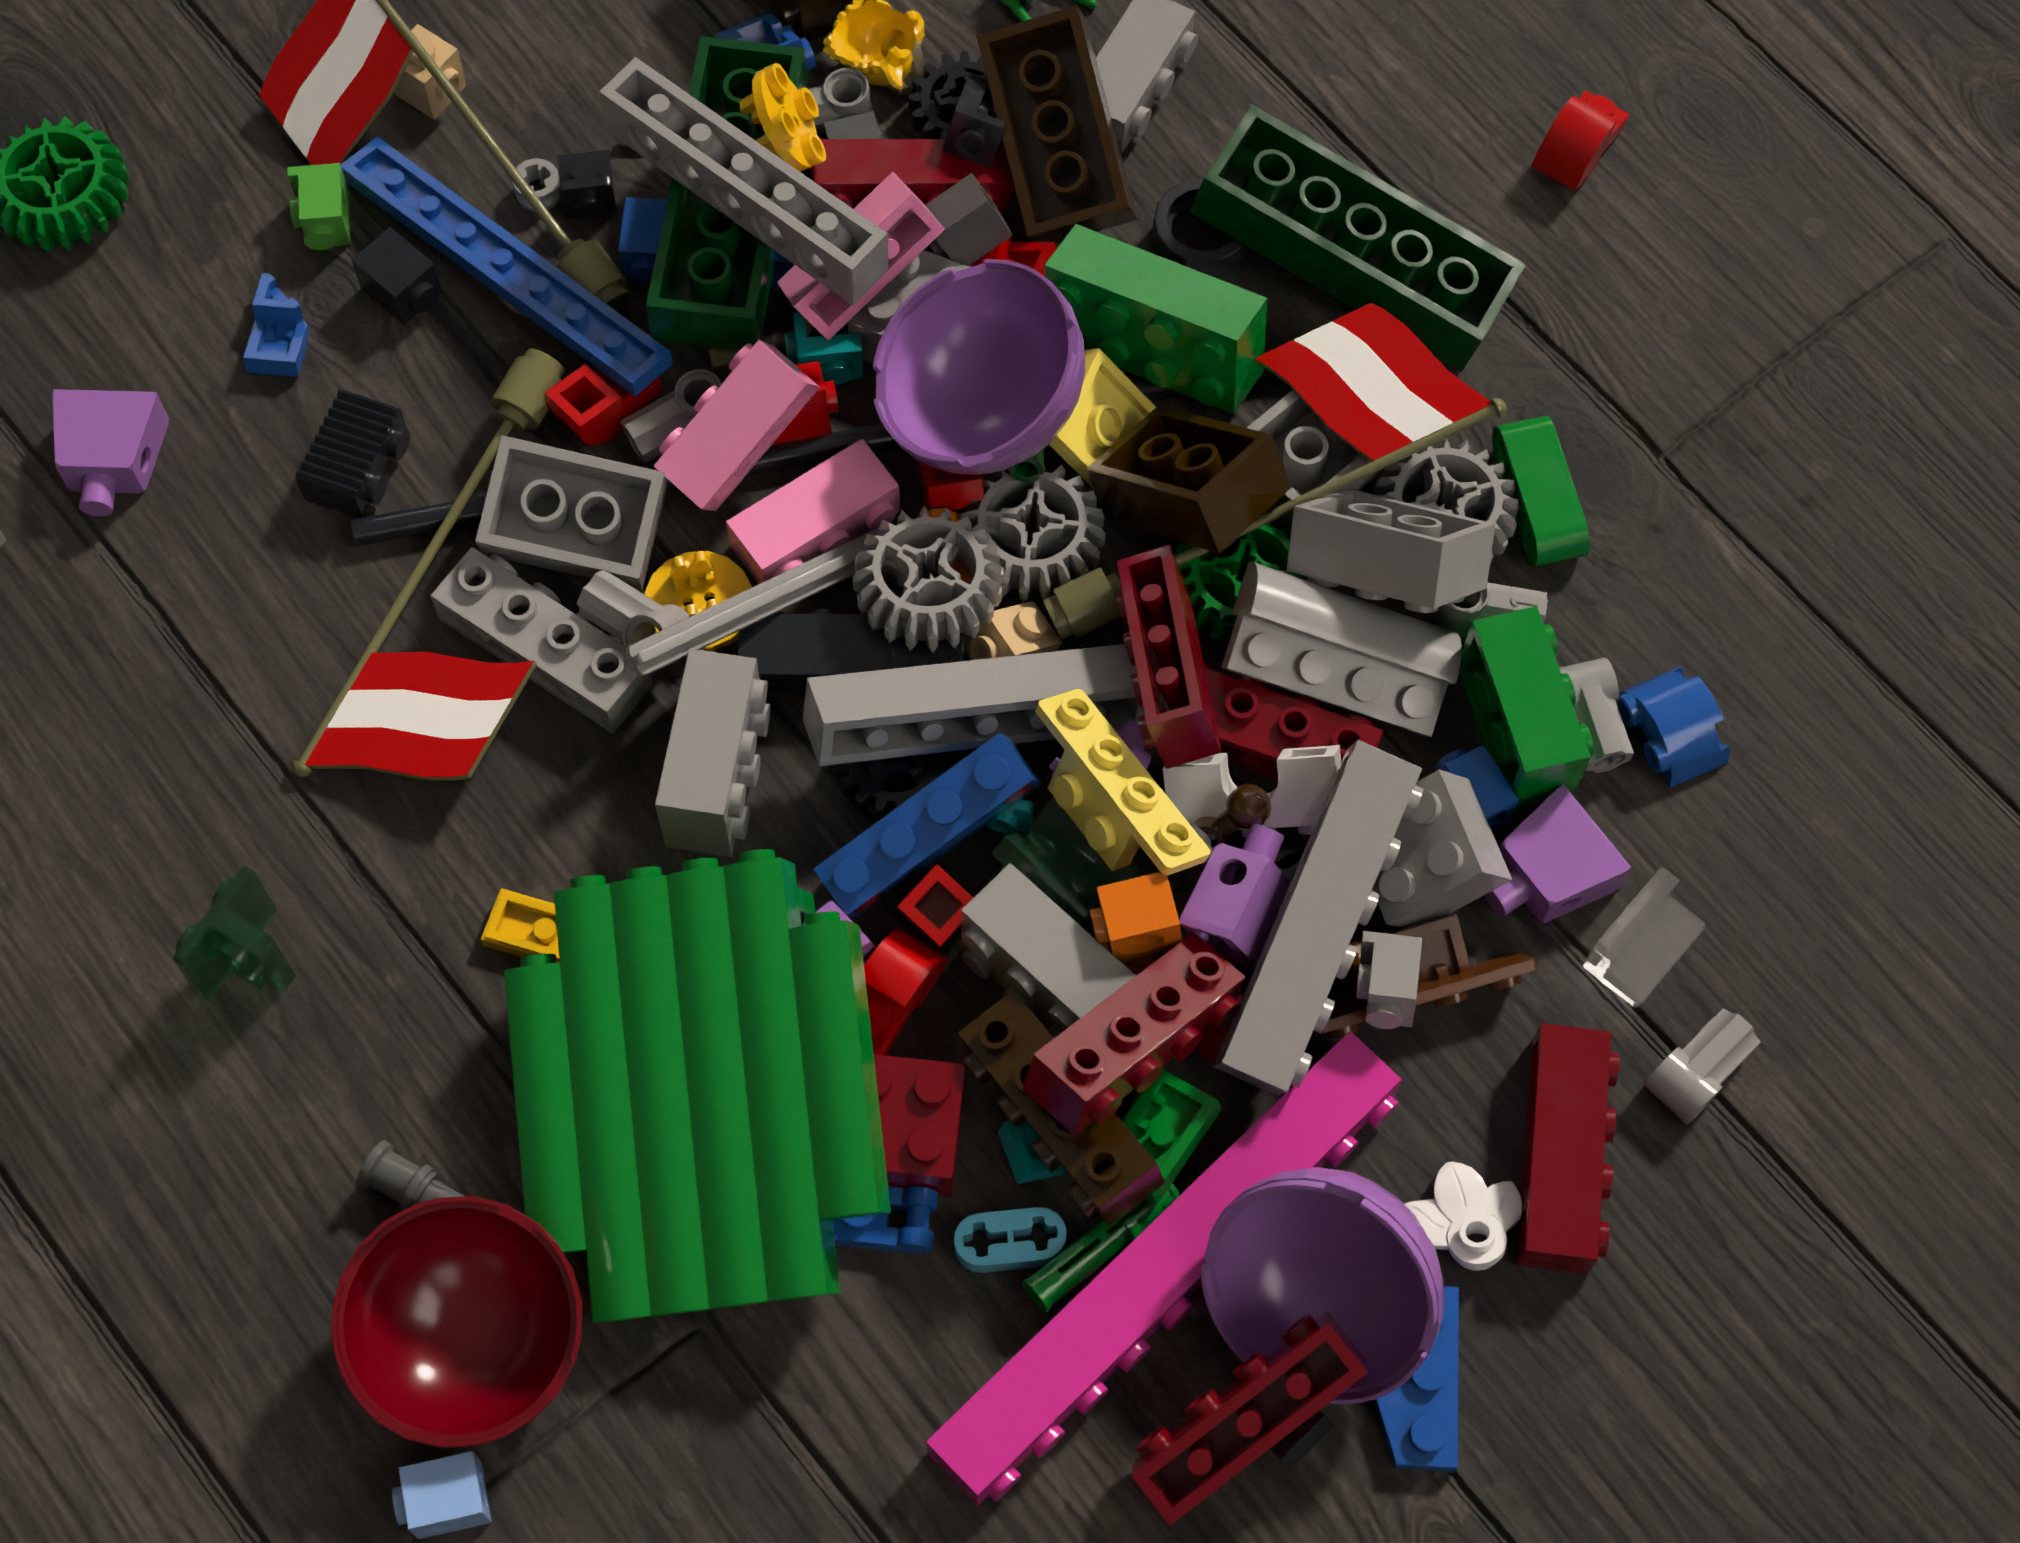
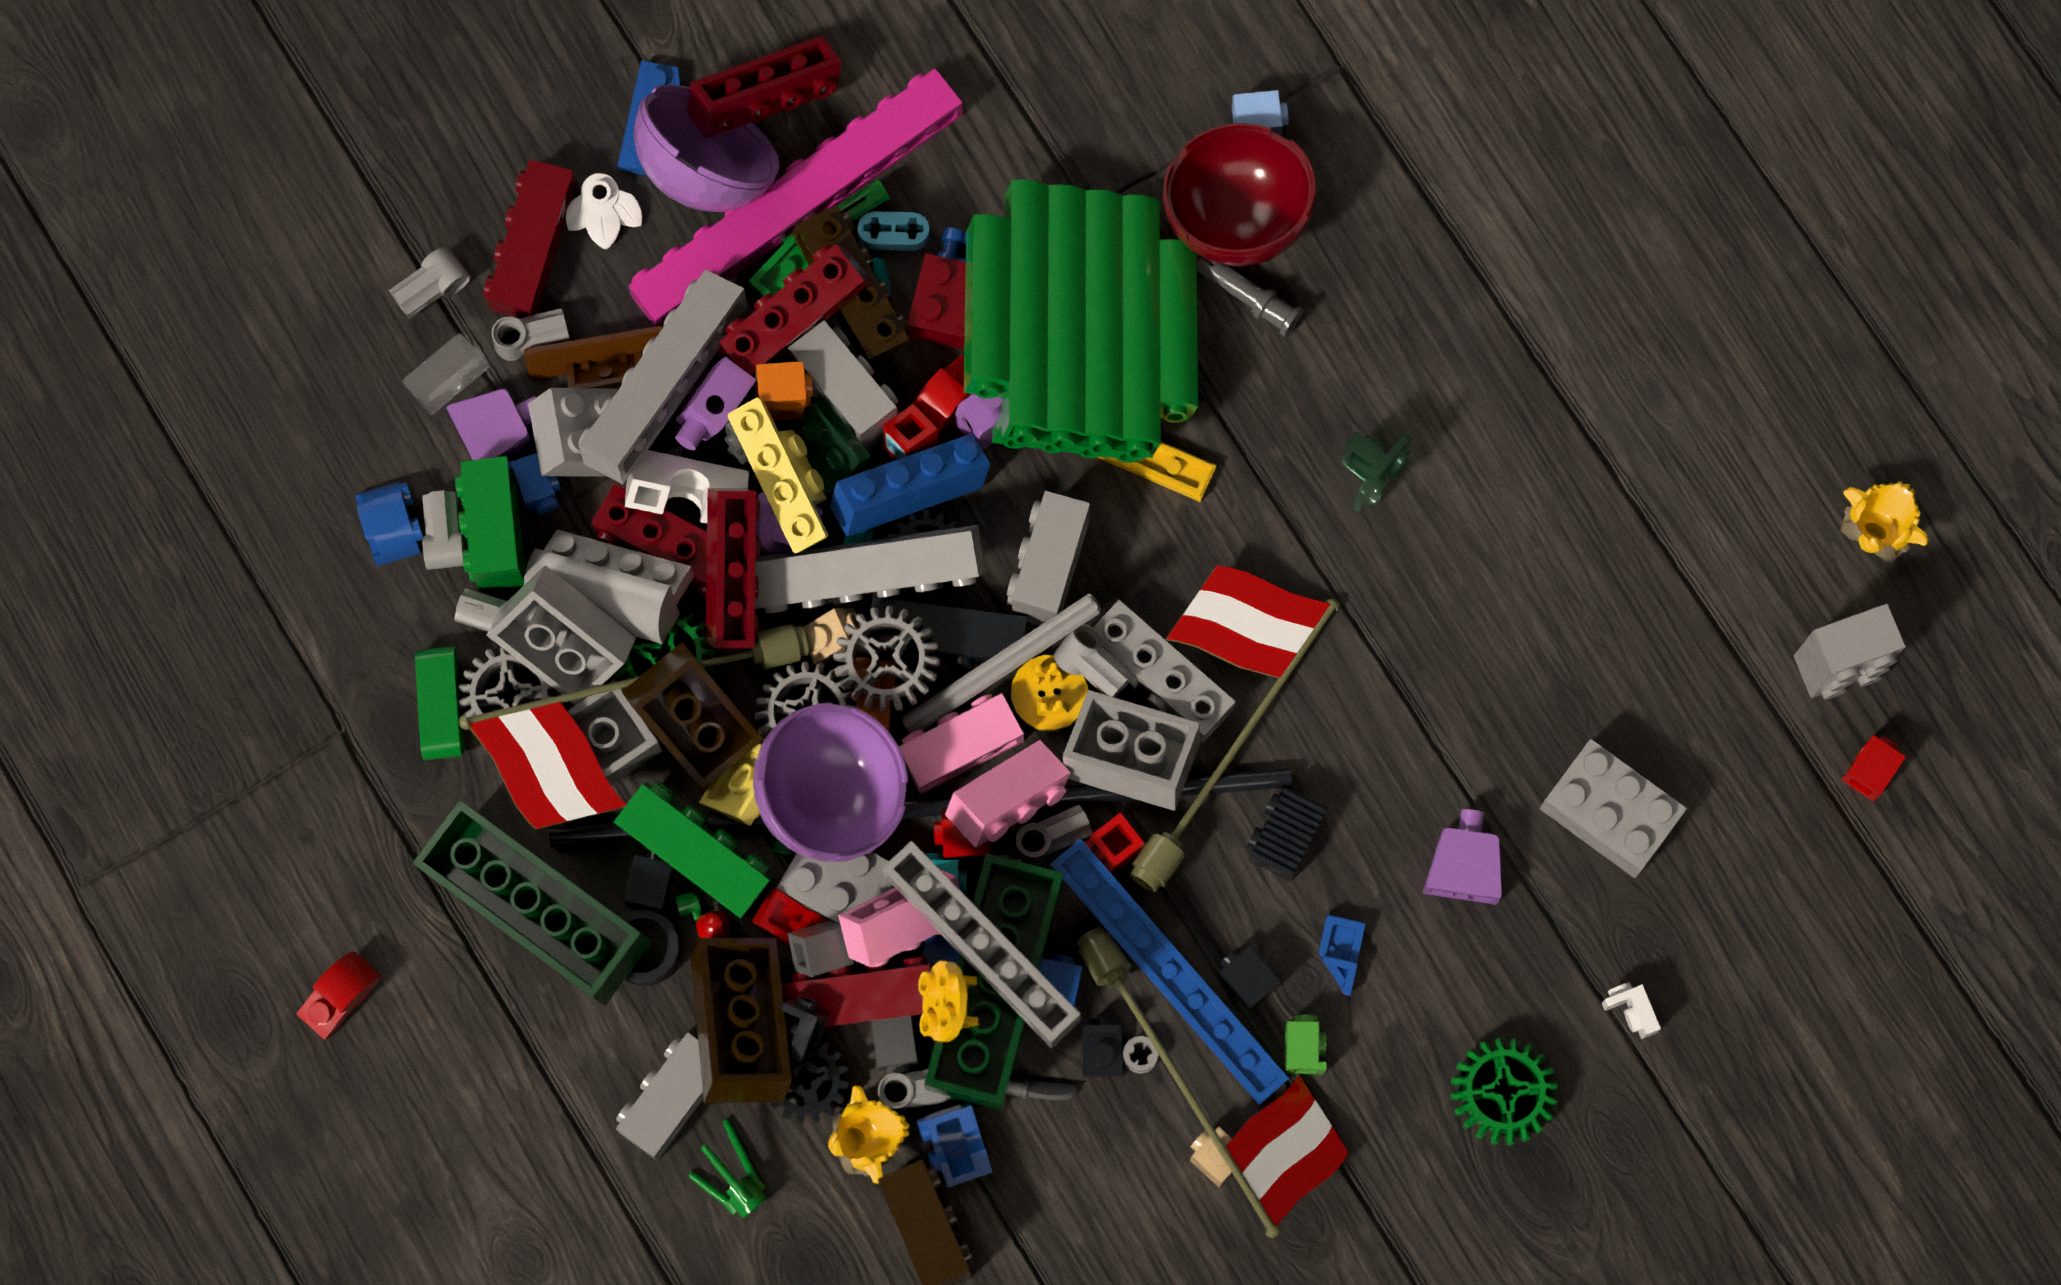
camera: 170 degrees left, 10 degrees up
dark brown arm [1193,784,1272,850] -> none
light grey brick [1356,931,1422,1029] -> none
none -> light grey piece [492,309,570,361]

